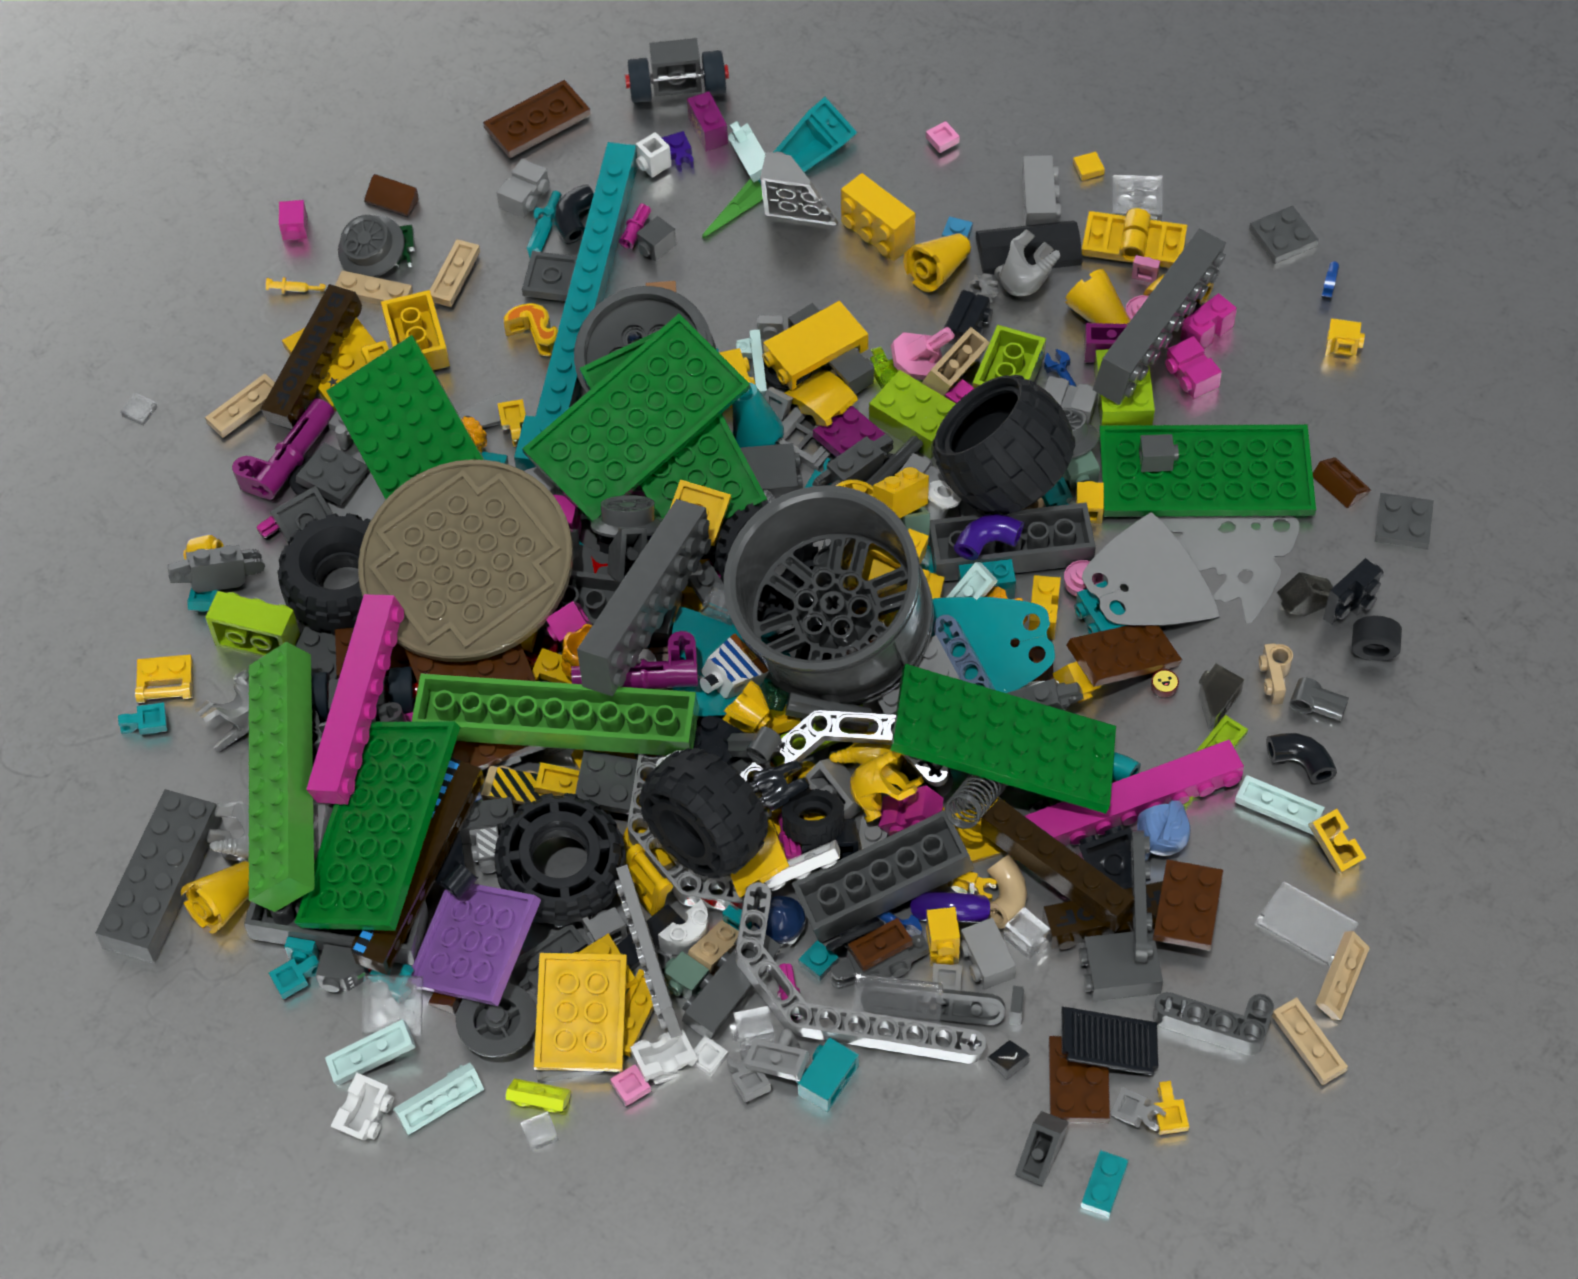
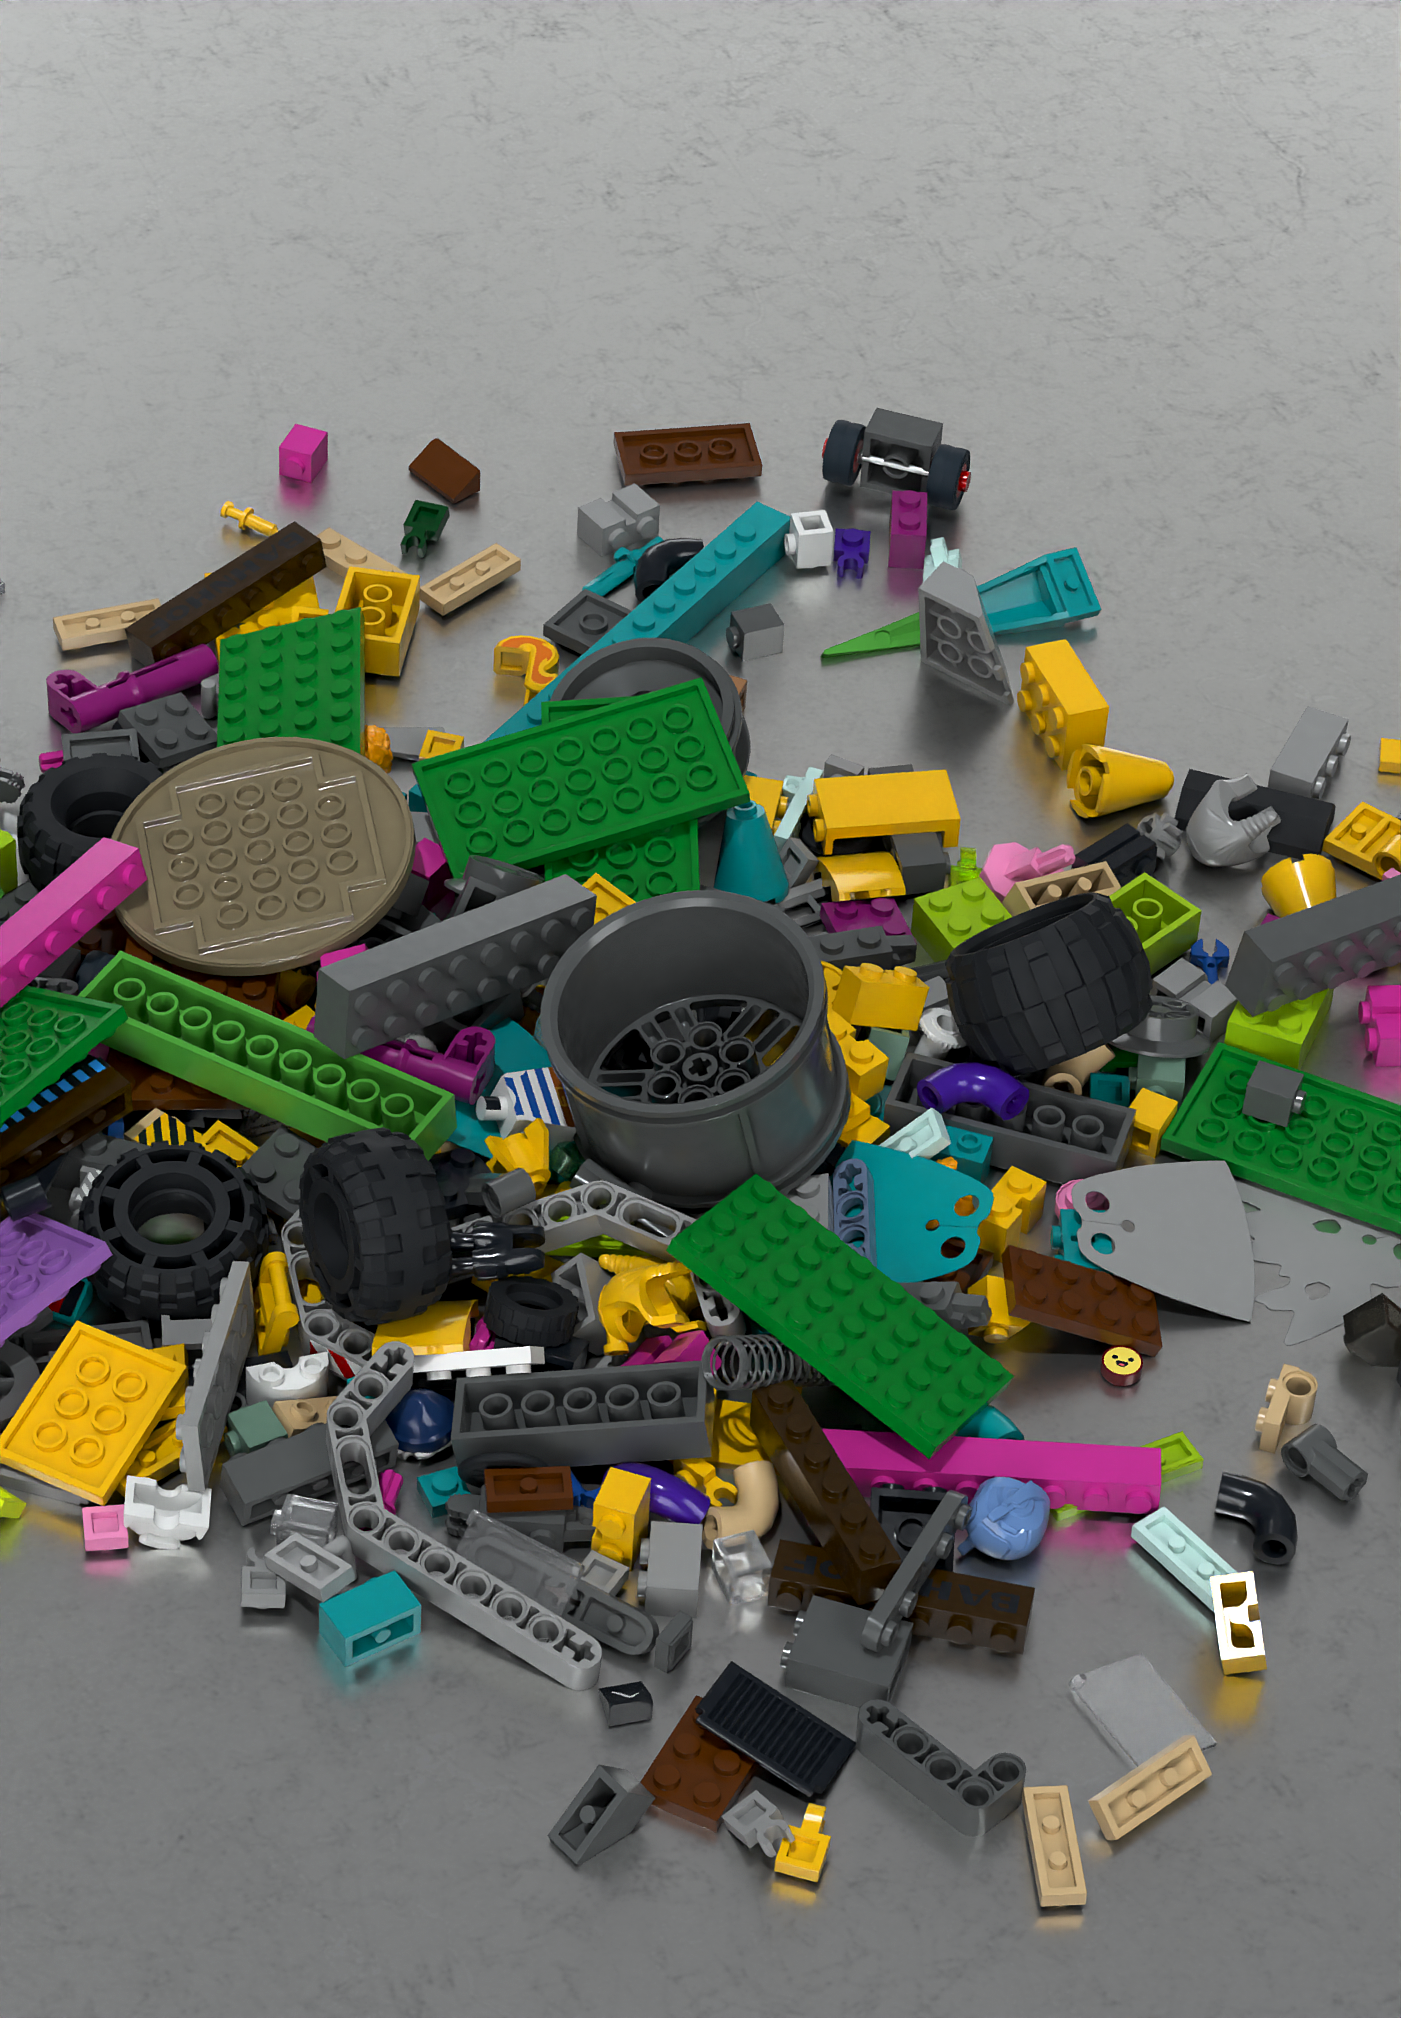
camera: 20 degrees right, 15 degrees down
dark grey wheel [338,215,404,277] -> none
dark pink axle [619,203,651,249] -> none
white tile [694,1036,729,1077] -> none
bright pink plate [926,121,960,153] -> none
dark azure plate [942,216,973,239] -> none
teal plate [1081,1150,1129,1217] -> none
reddish brown plate [1153,859,1223,951] -> none
clear smoke slope [1198,663,1244,731] -> none

